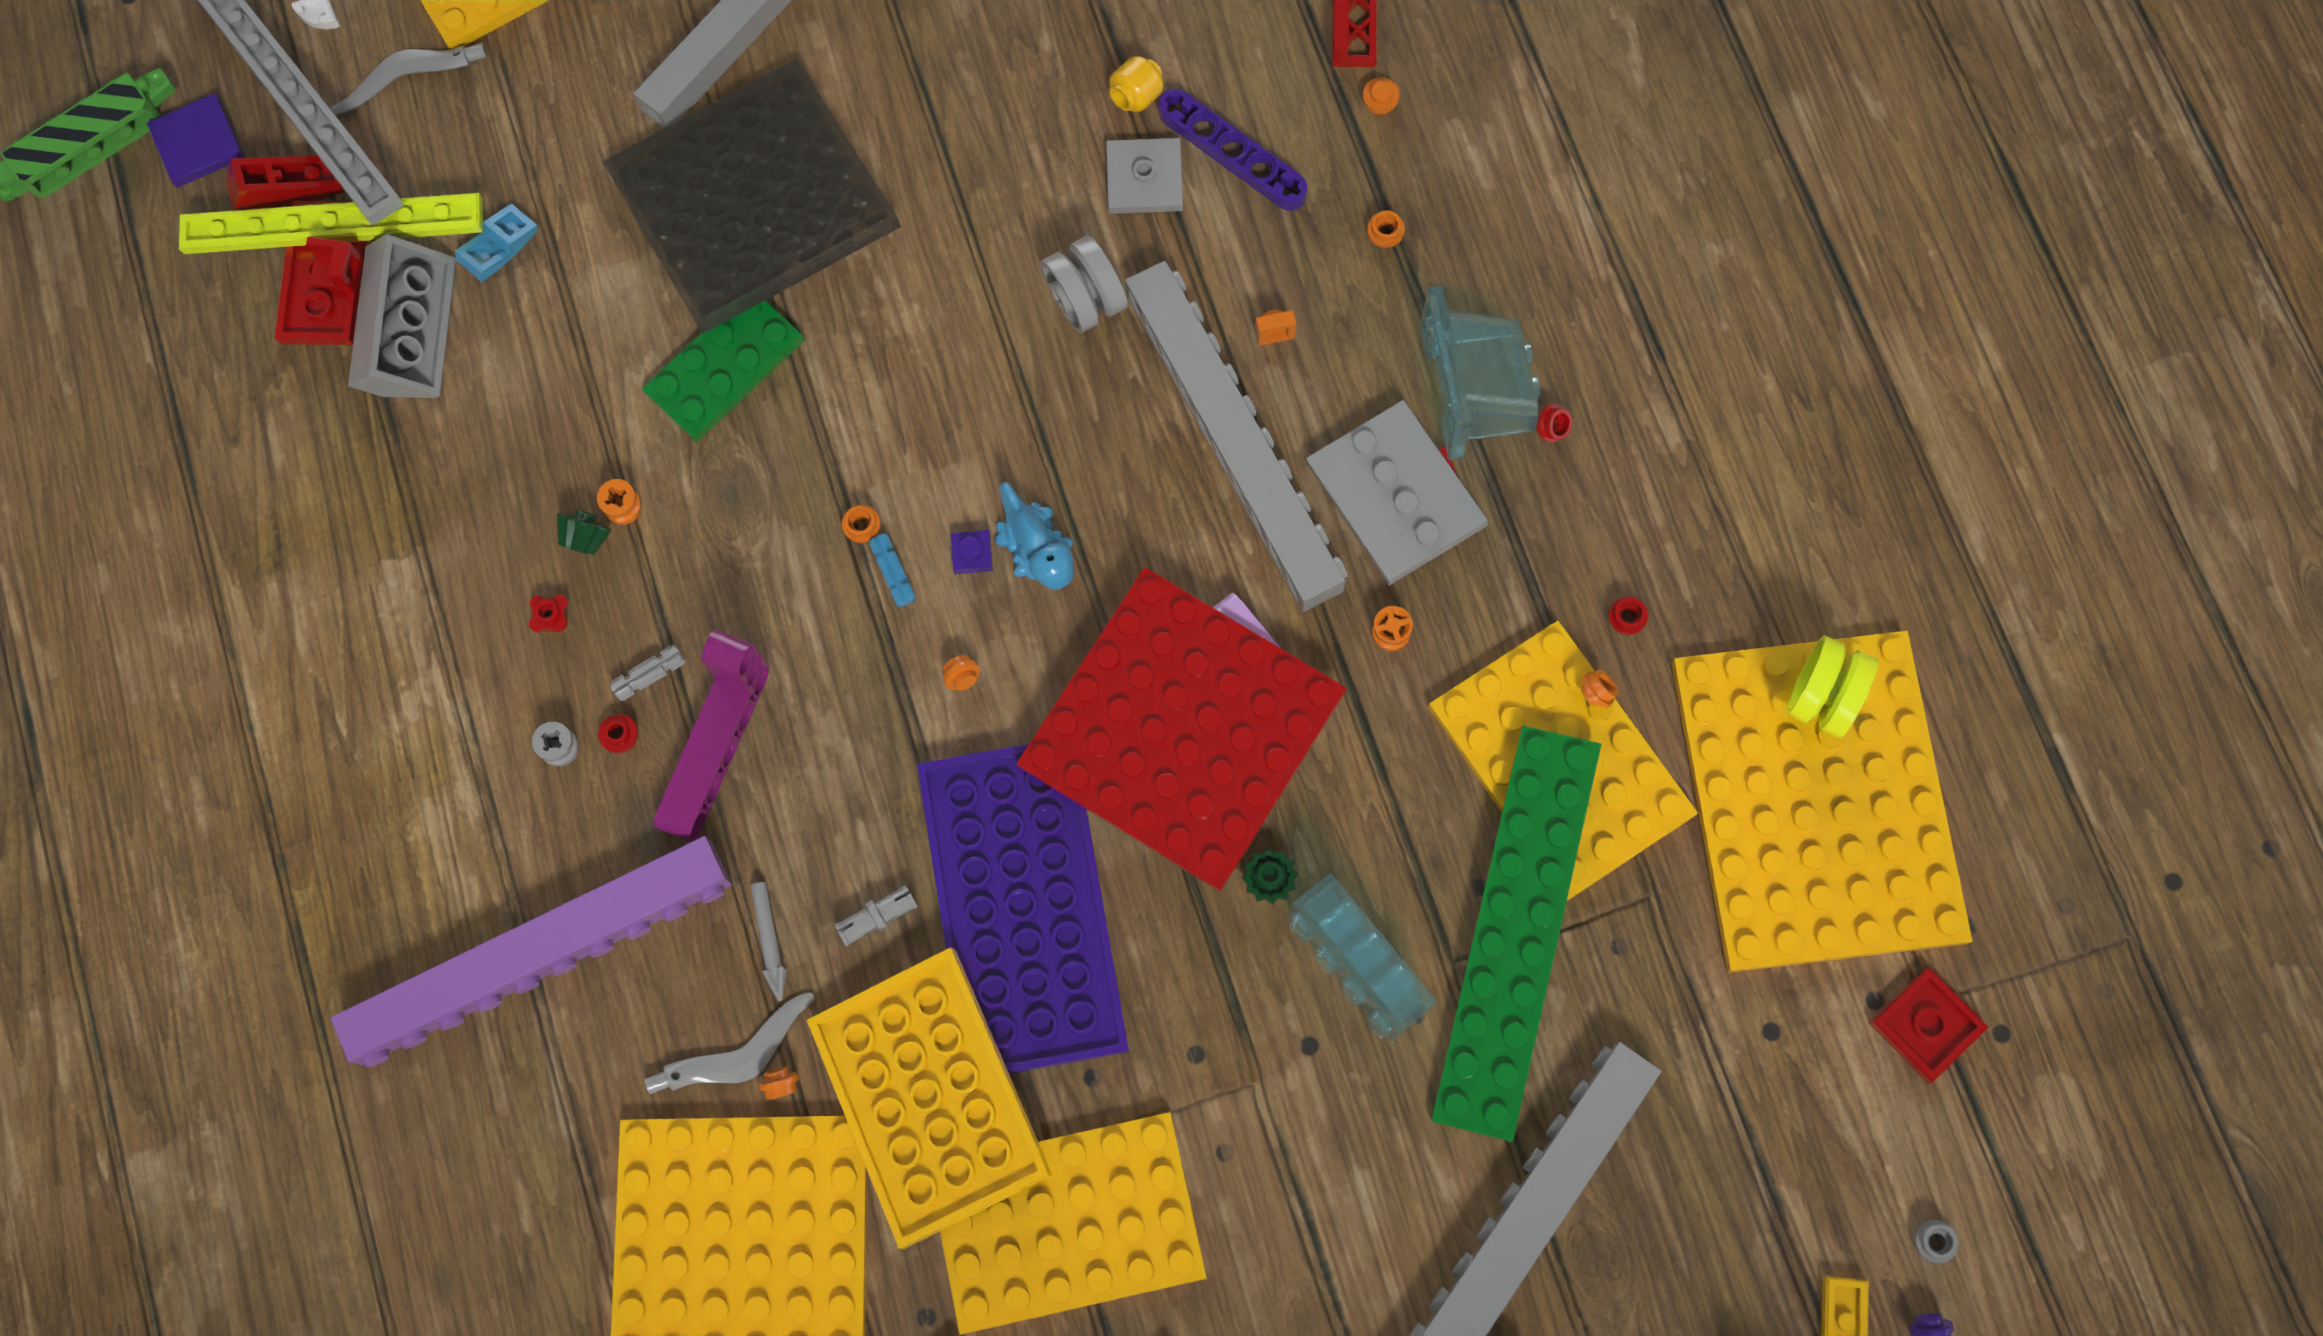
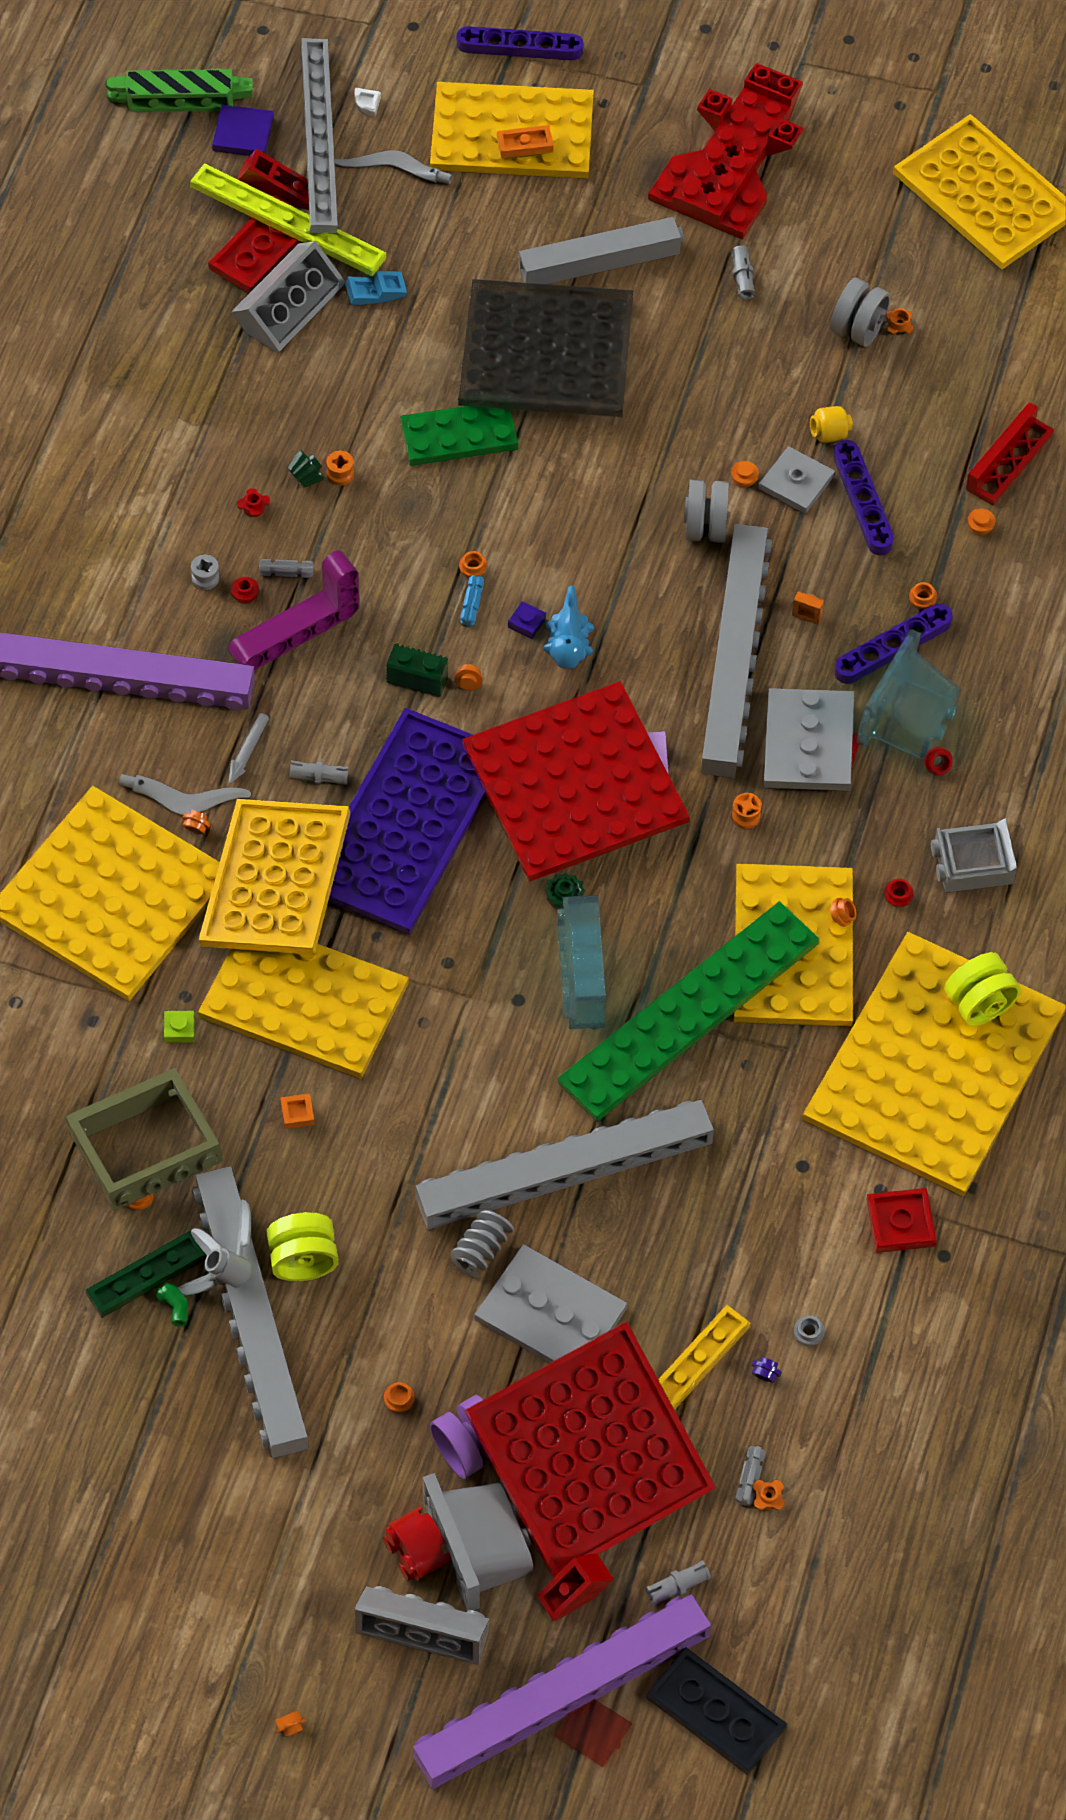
camera: 30 degrees right, 15 degrees down
red panel [306,237,363,293] -> none
none -> dark green brick [386,643,448,697]
none -> orange plate [731,461,759,488]
none -> dark purple beam [835,604,952,684]
none -> light grey window [931,818,1017,892]

